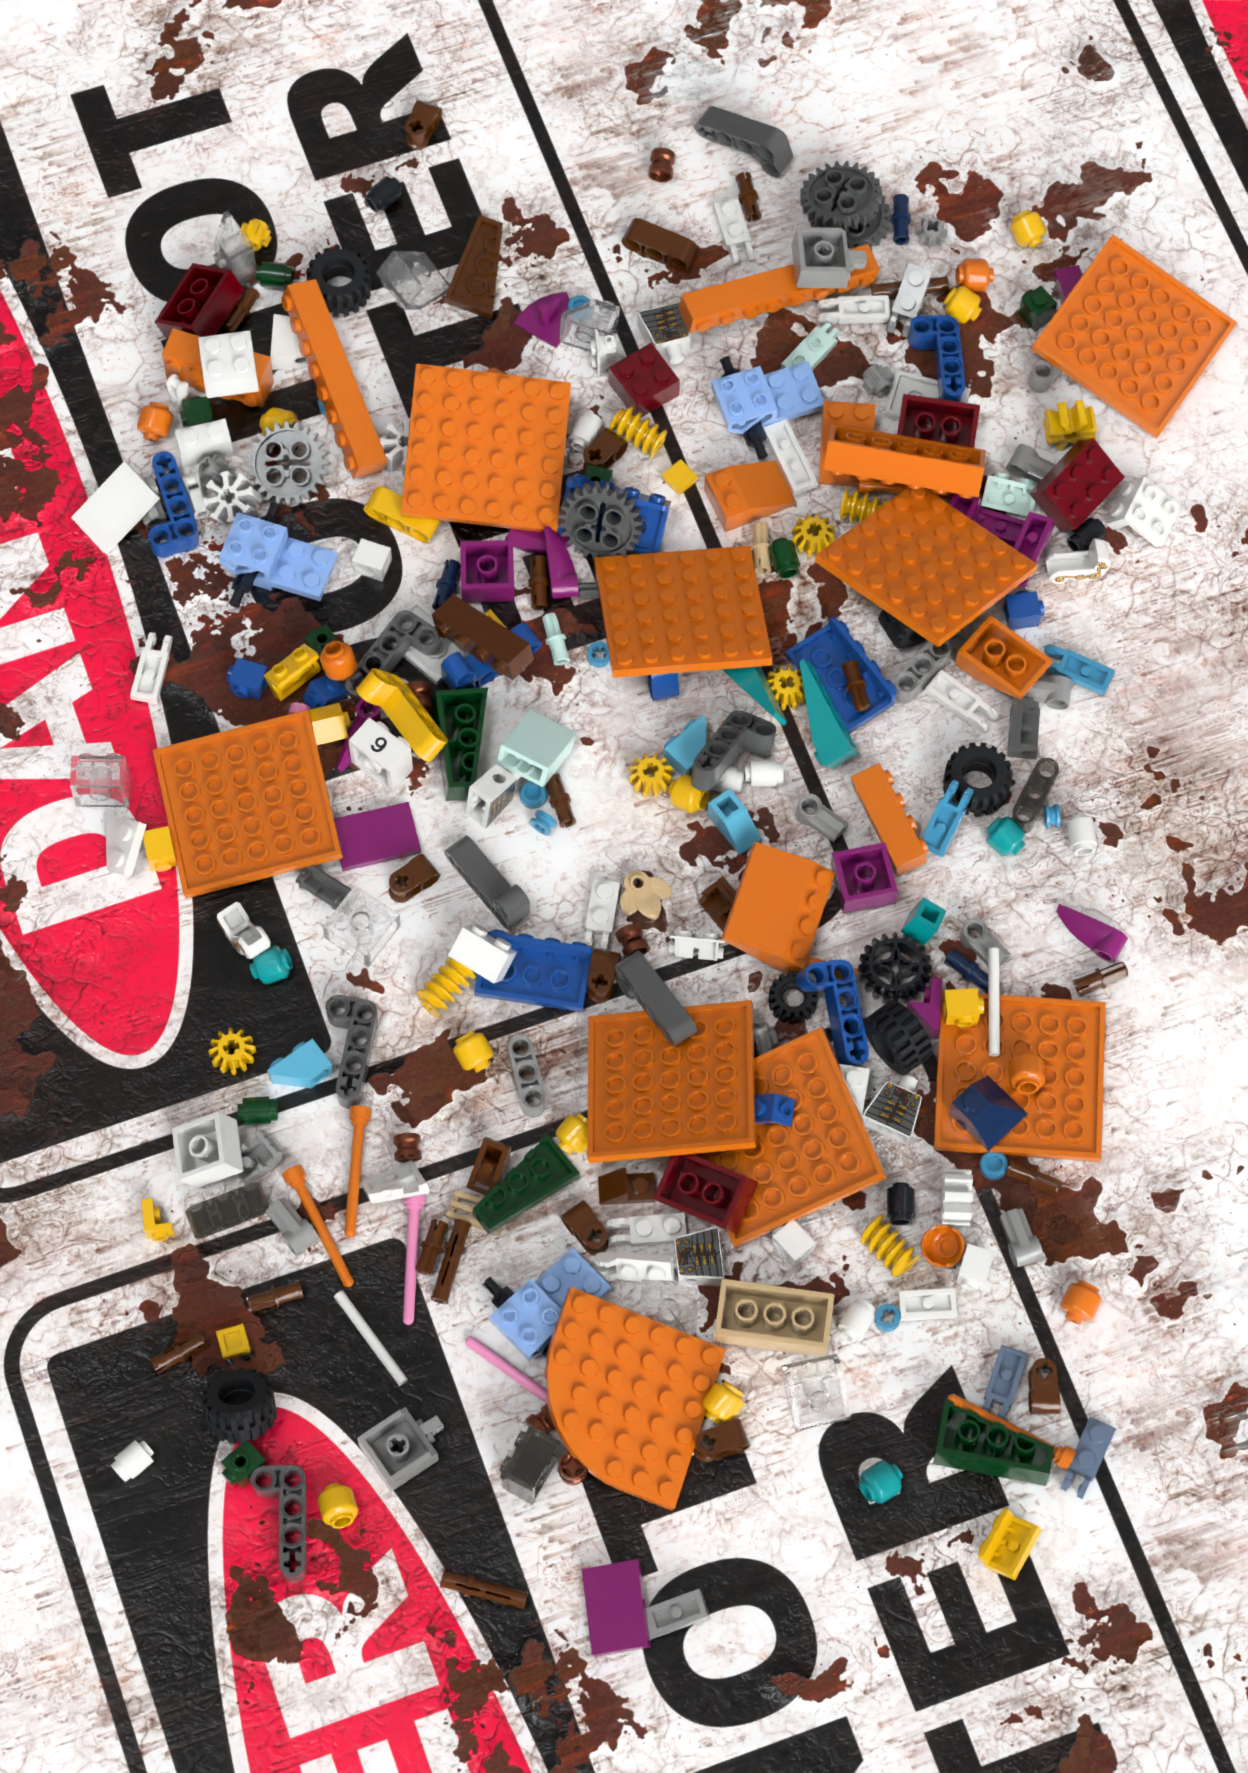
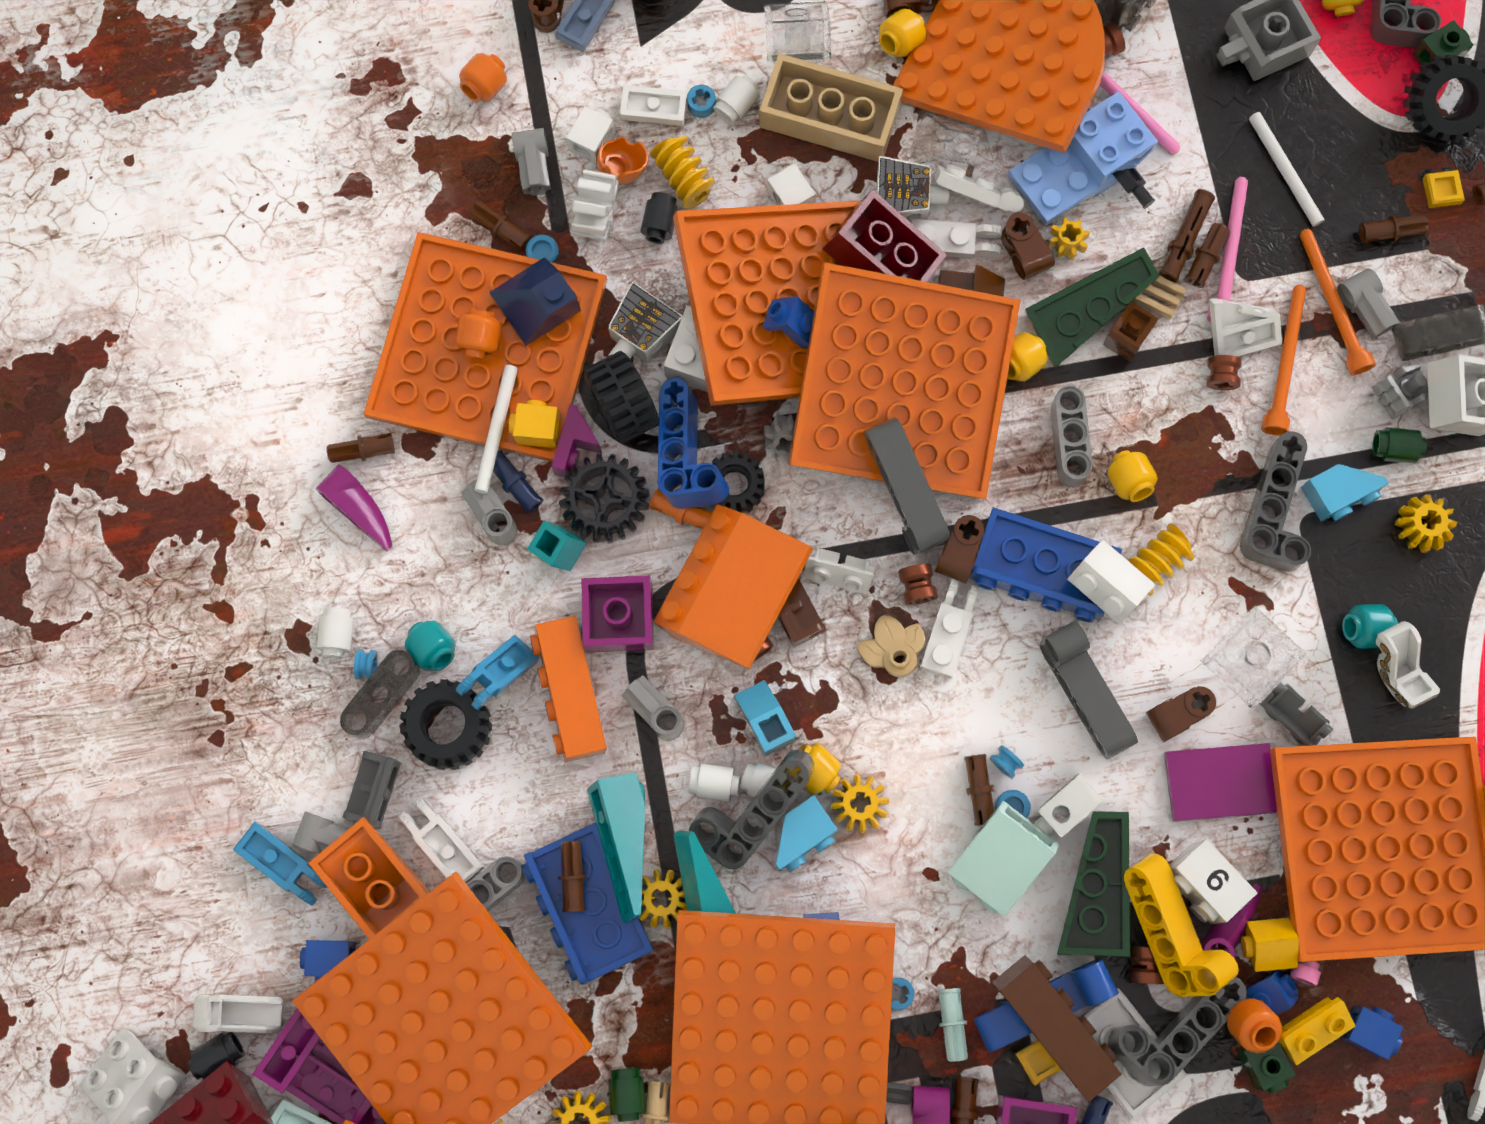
camera: 165 degrees left, 10 degrees up
none -> yellow gear [1048,217,1090,261]

